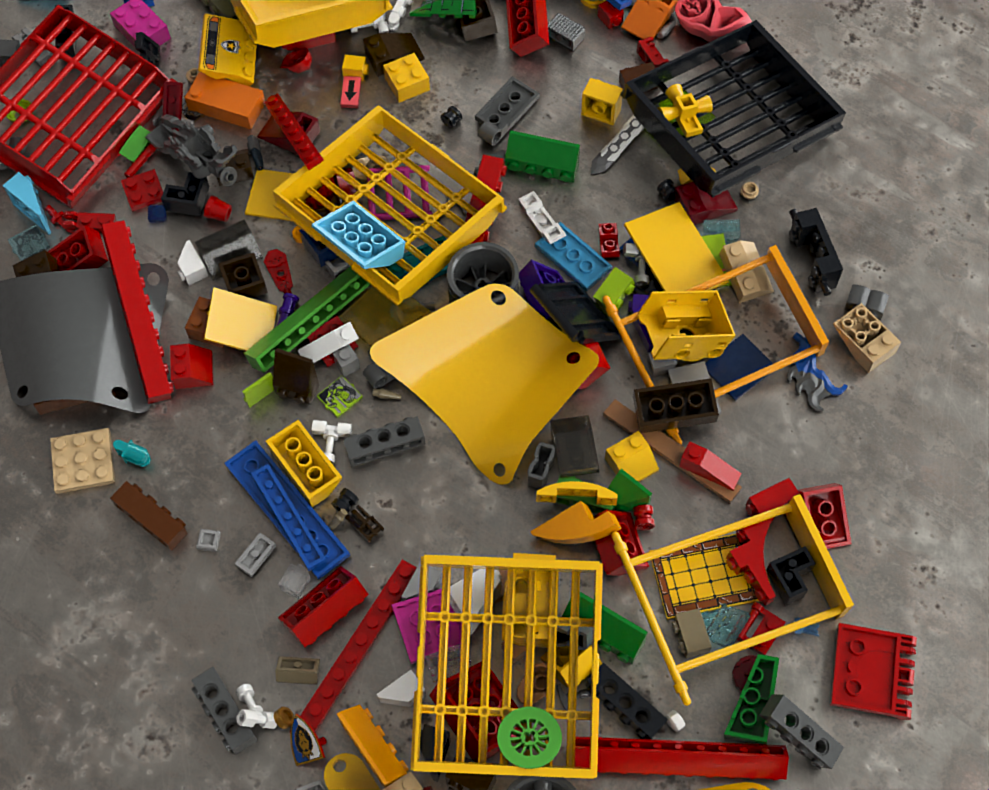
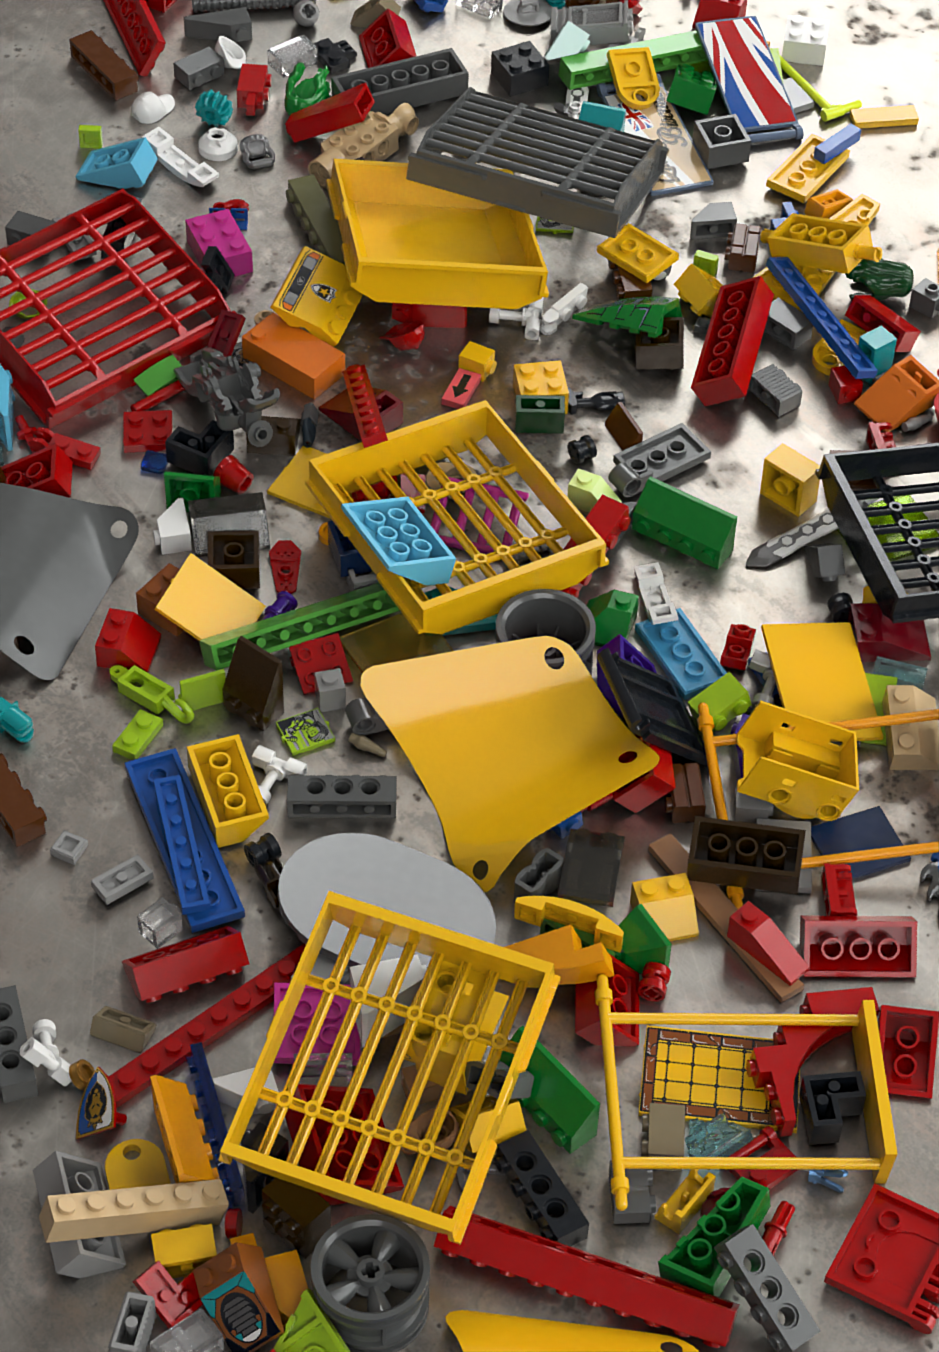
camera: 15 degrees right, 15 degrees down
red brick [102,220,174,404] -> none
white slope [297,322,359,363] -> none
dark tan piece [328,509,348,531] -> none
dark brown slope [363,33,425,77] -> none
bright green piece [497,707,562,769] -> none
yellow brick [657,84,713,138] -> none
white tile [666,710,685,732] -> none
none -> lime piece [109,665,195,724]
none -> lime plate [112,709,164,760]
none -> green slope [164,472,221,515]
none -> clear blue plate [186,1042,245,1207]
none -> tile [277,833,496,968]
none -> dark green brick [515,395,565,434]
none -> yellowish green slope [567,468,622,513]
none -> black piece [568,387,625,415]
none -> green slope [586,589,639,647]
none -> reddish brown slope [605,402,643,451]
none -> dark grey brick [609,1160,656,1224]
none -> yellow hinge [654,1169,716,1234]
none -> reddish brown brick [665,763,706,823]
none -> red axle [762,1201,795,1256]
none -> red slope [800,915,918,977]
none -> dark grey slope [804,543,845,581]
none -> red hinge [821,863,857,916]

